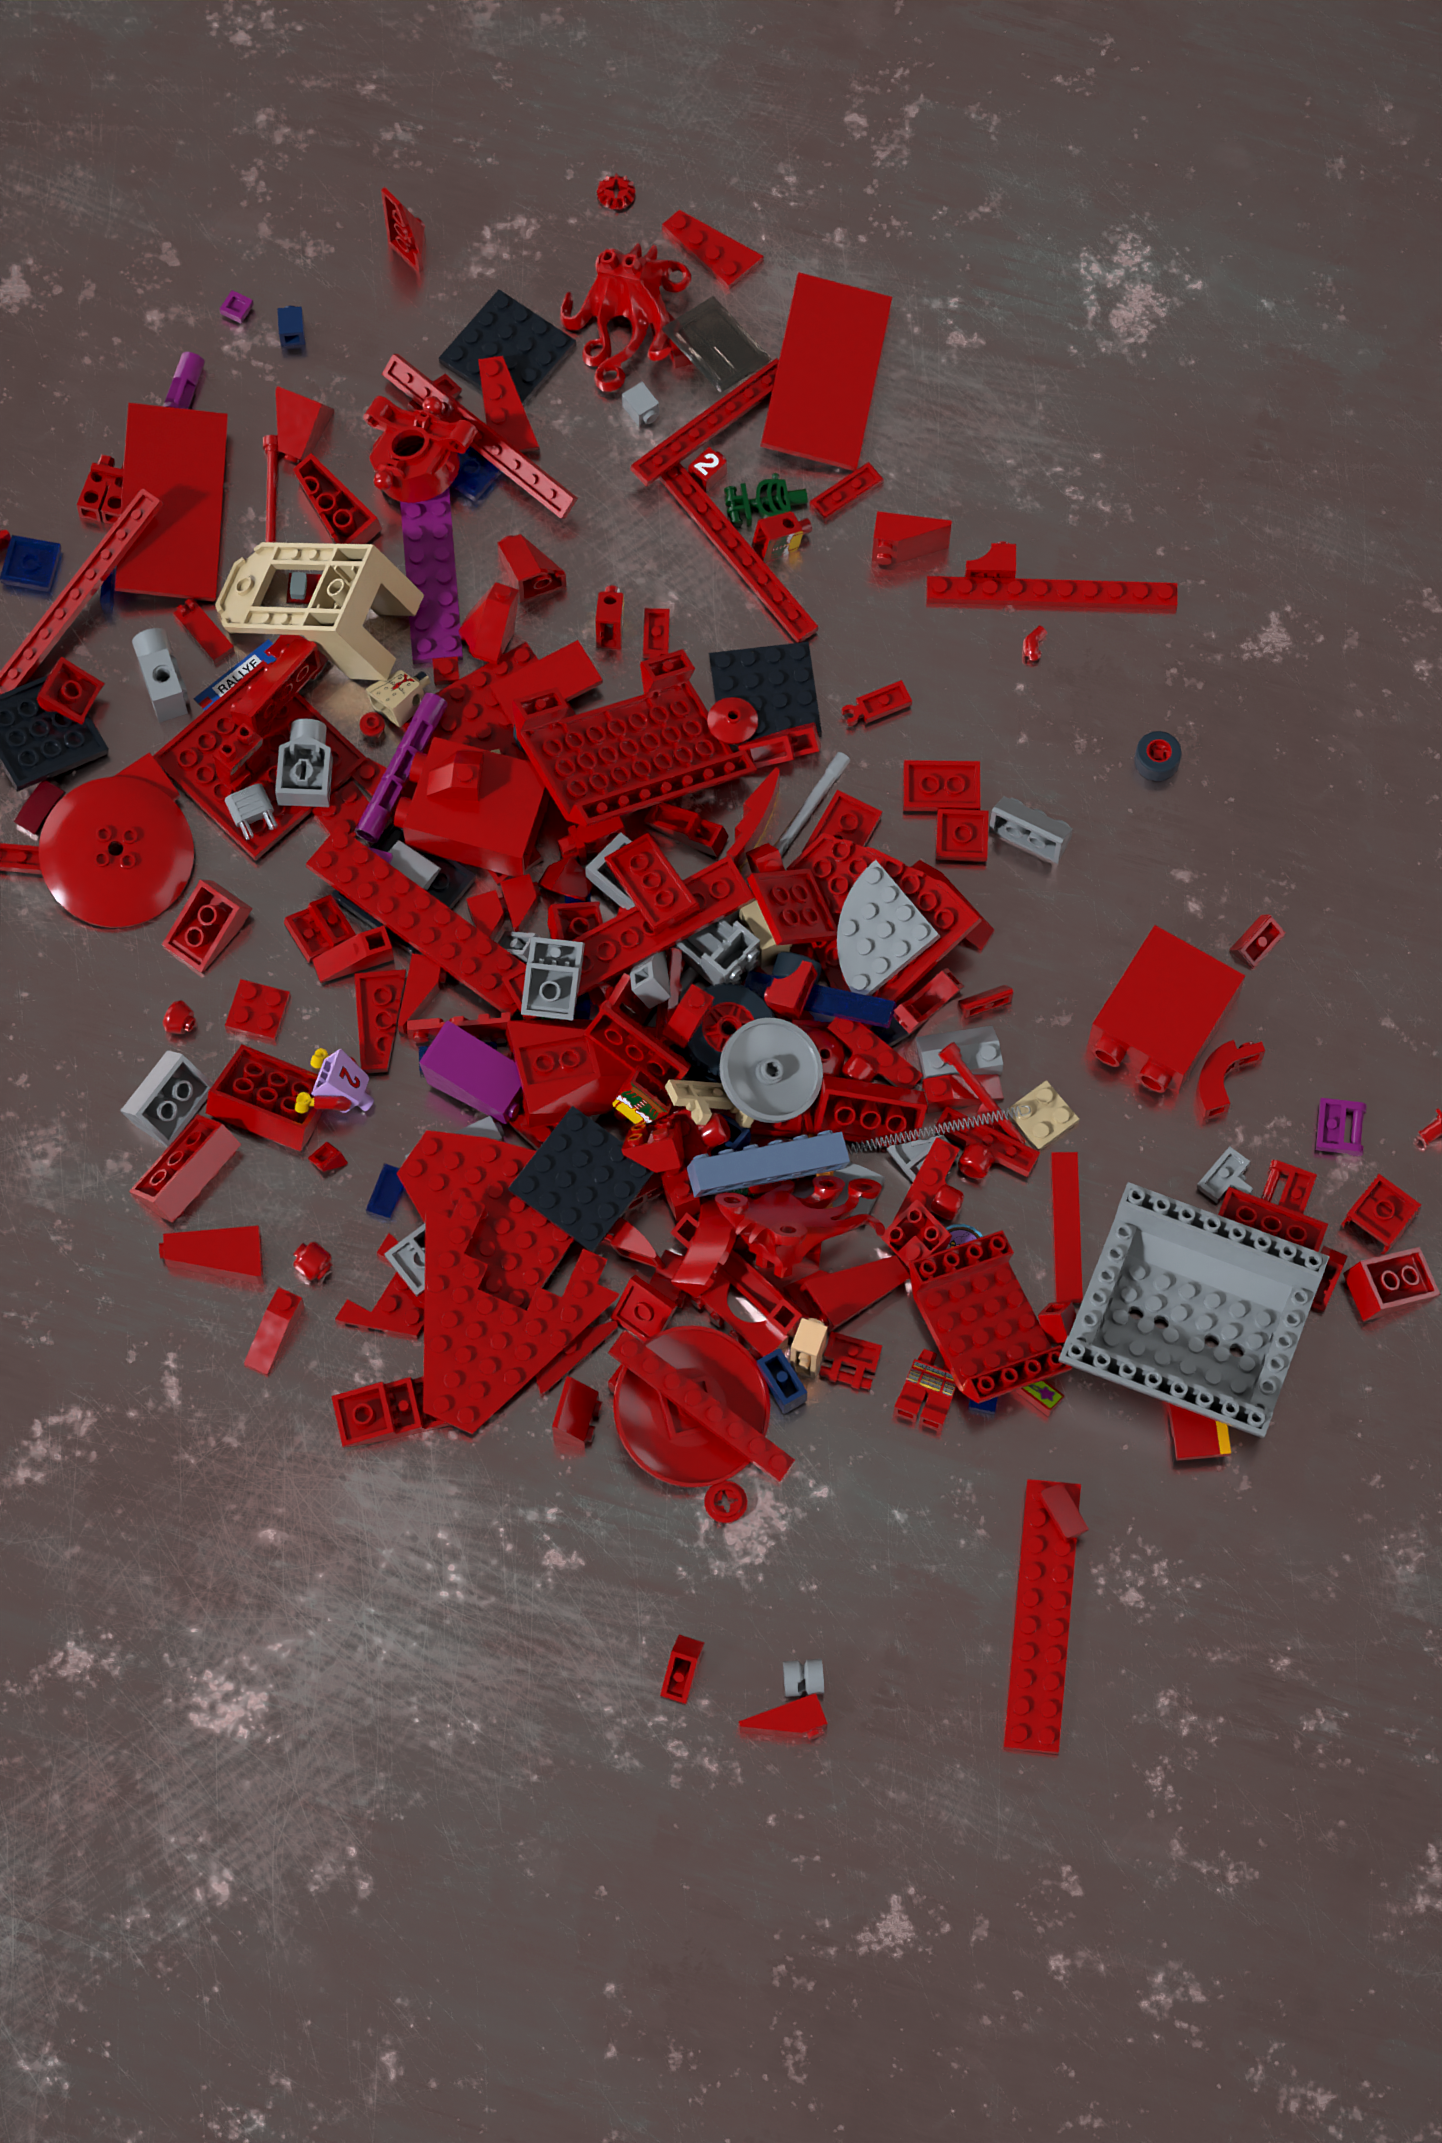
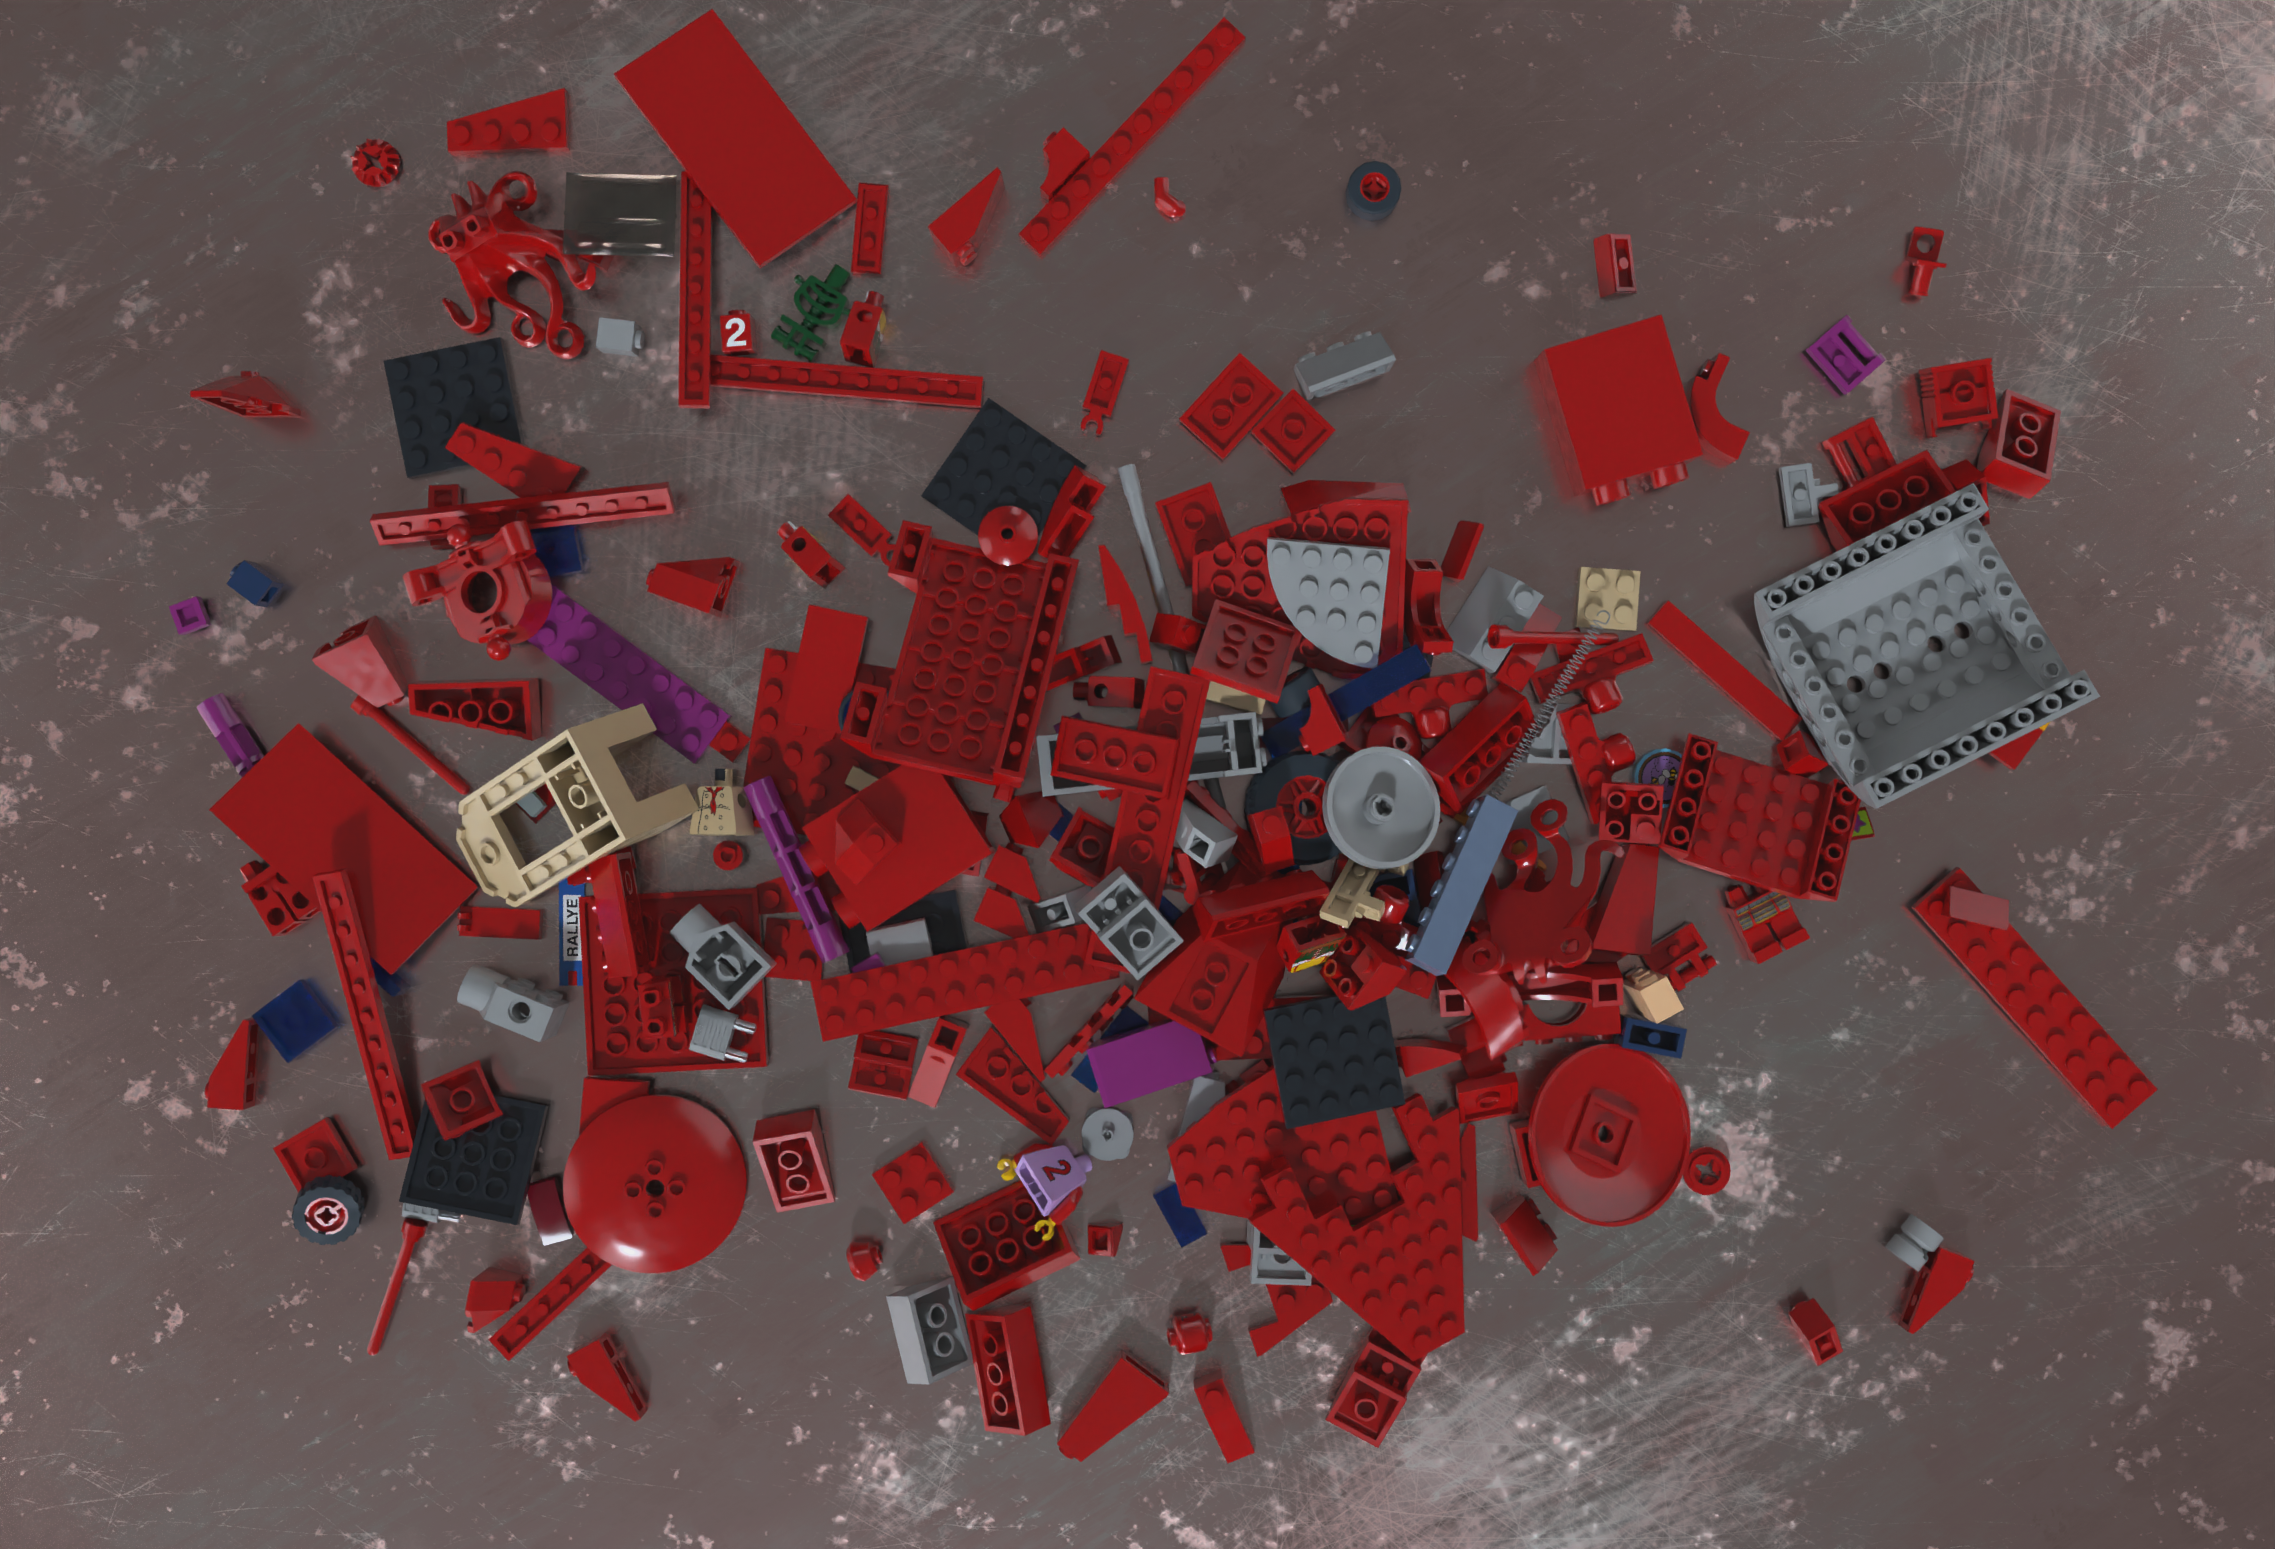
camera: 50 degrees left, 20 degrees up
red slope [459,582,519,665] -> none
red plate [608,1330,795,1482] -> none
none -> red torso [1073,676,1145,710]
none -> light grey piece [1081,1107,1134,1161]

